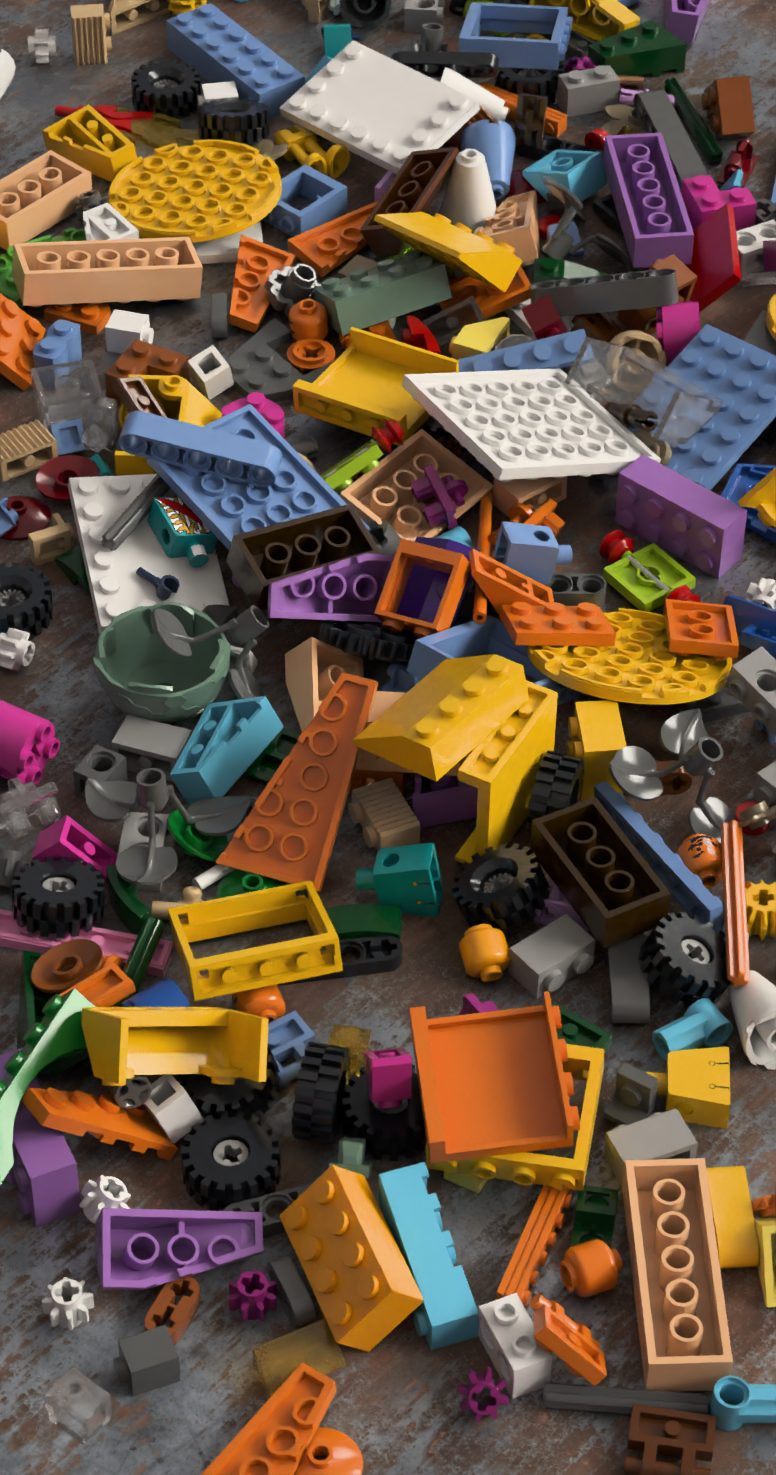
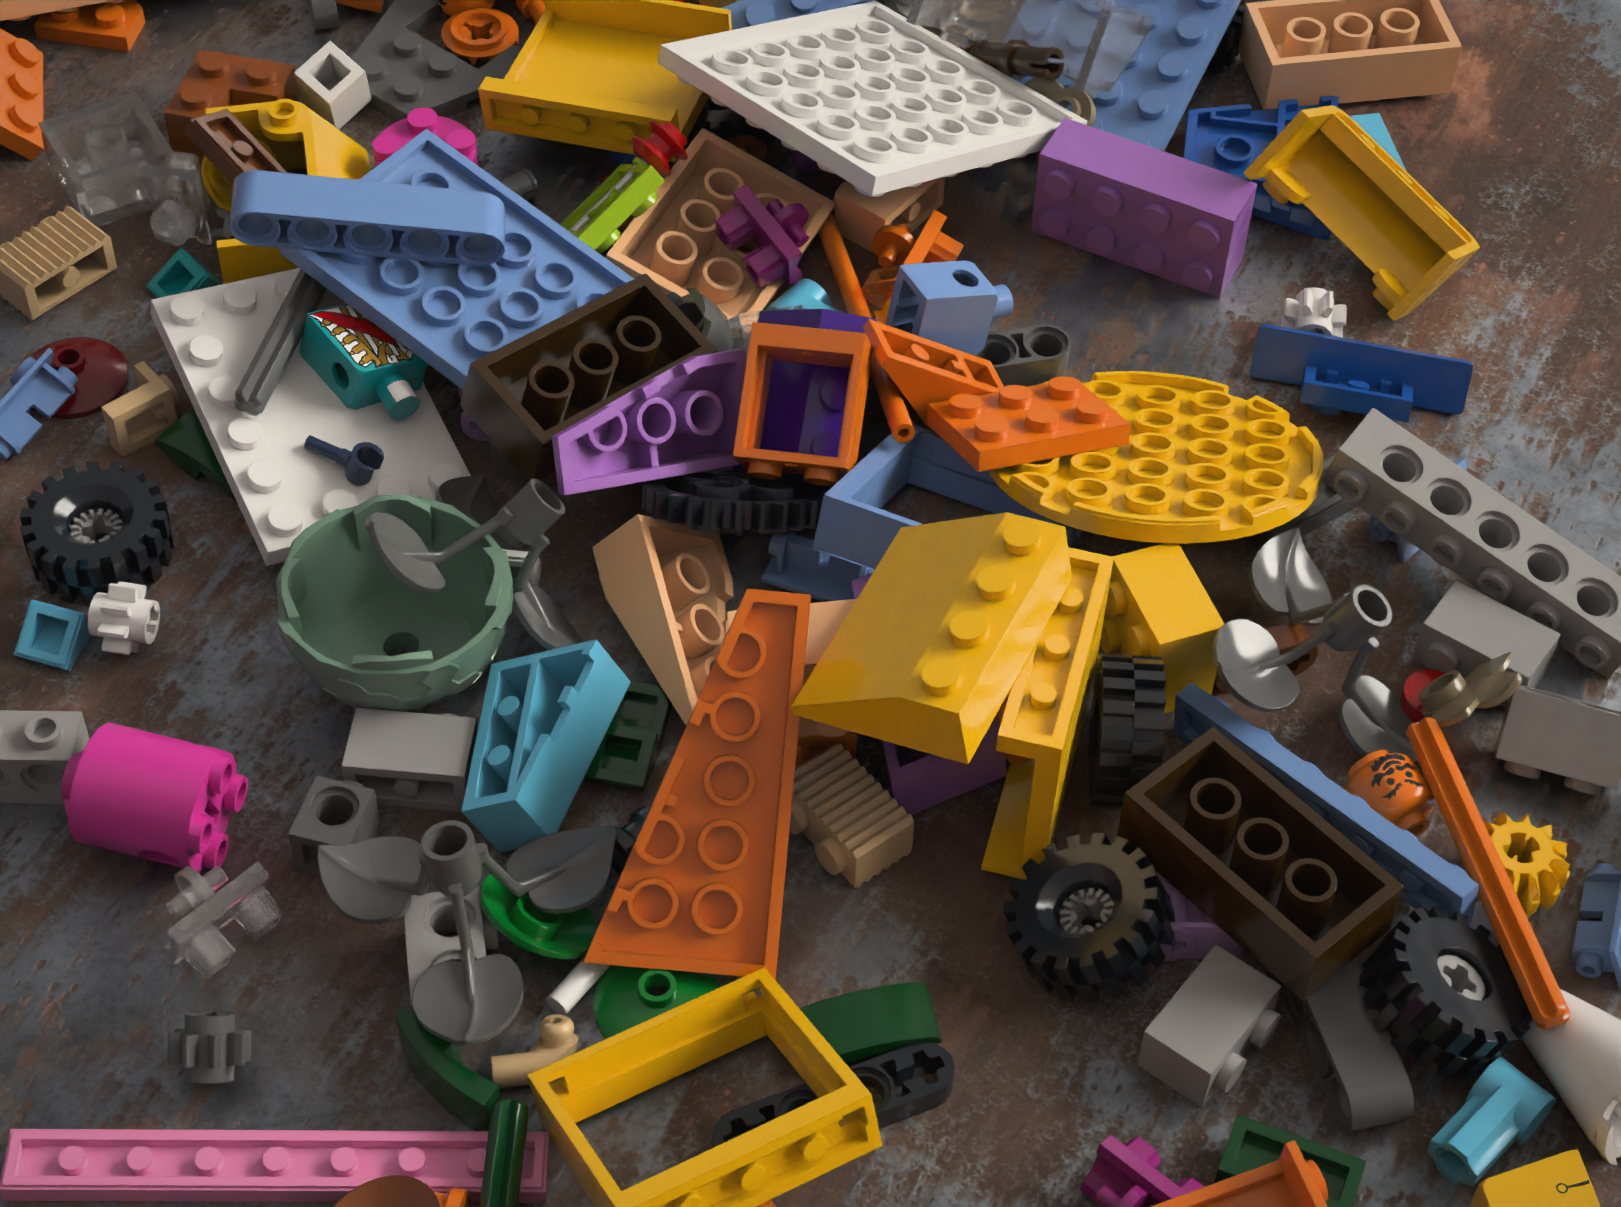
camera: 15 degrees left, 5 degrees up
black bush [12,856,105,938] -> none
dark pink slope [31,815,118,884] -> none
medium blue brick [33,319,82,388] -> none
dark red dish [35,455,99,501] -> none
medium blue plate [49,418,89,457] -> none
white brick [105,309,154,354] -> none
teal torso [356,843,444,917] -> none
light orange head [459,924,511,982] -> none
lime plate [599,530,700,612] -> none
orange plate [664,599,739,660] -> none

